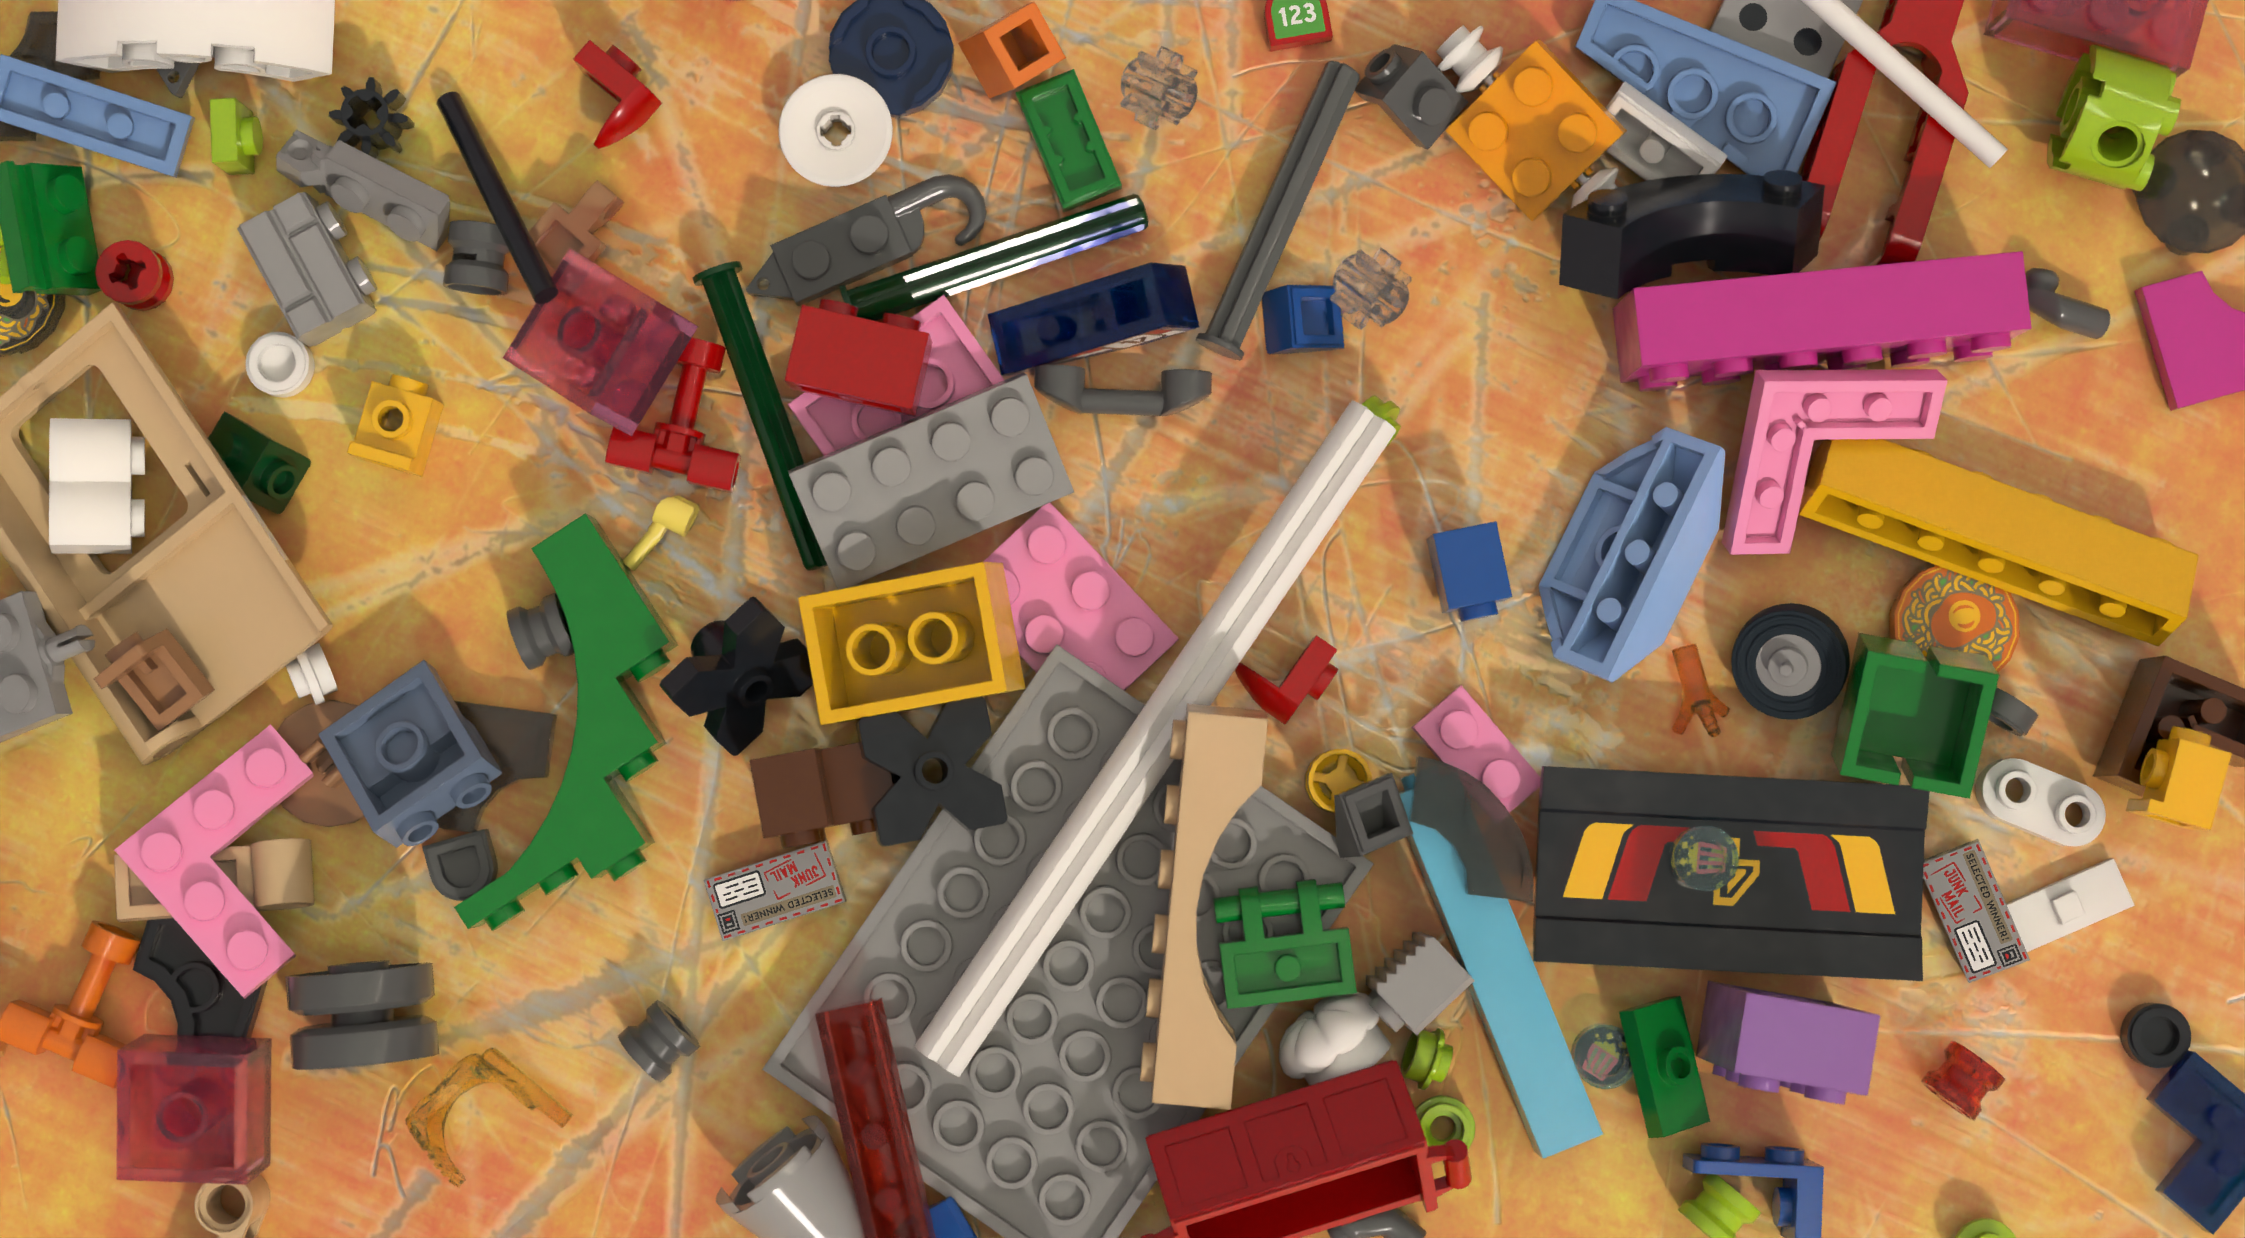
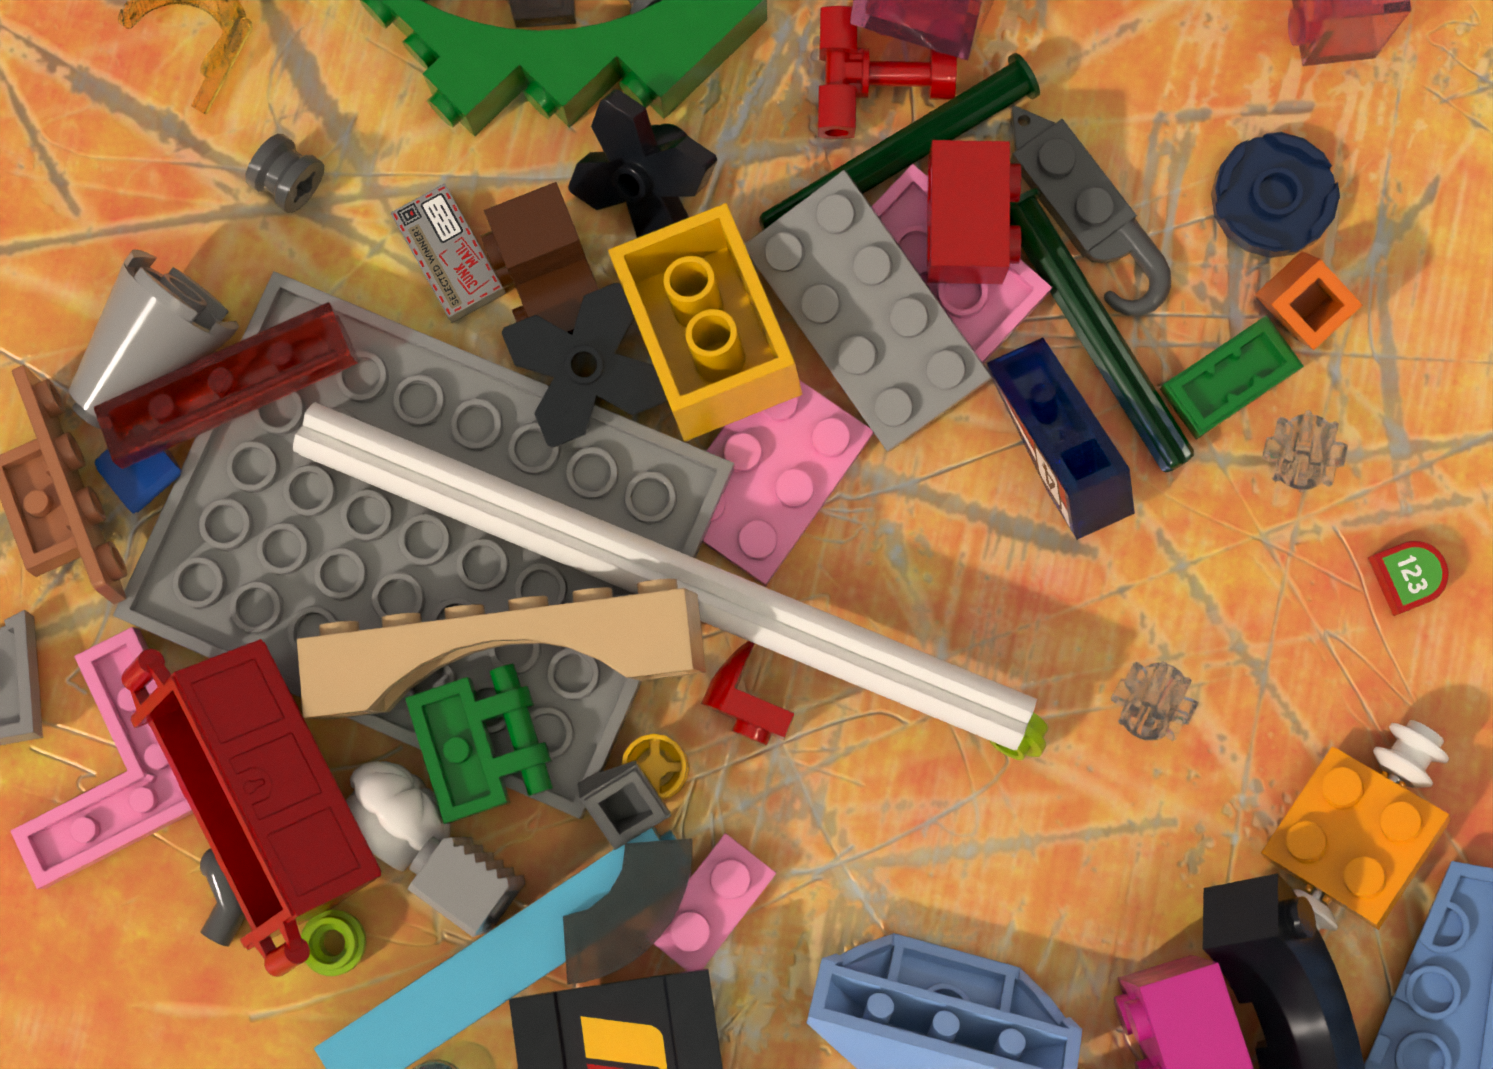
camera: 90 degrees right, 5 degrees down
light yellow hand [623,495,700,571] -> none
white piece [779,74,893,187] -> none
dark grey bar [1034,365,1212,417] -> none
dark grey axle [1195,61,1360,361] -> none
blue slope [1262,285,1344,354] -> none
dark grey bracket [1355,44,1468,150] -> none
lime plate [1401,1028,1453,1090] -> none
blue brick [1427,521,1512,622] -> none
white brick [1606,81,1728,181] -> none

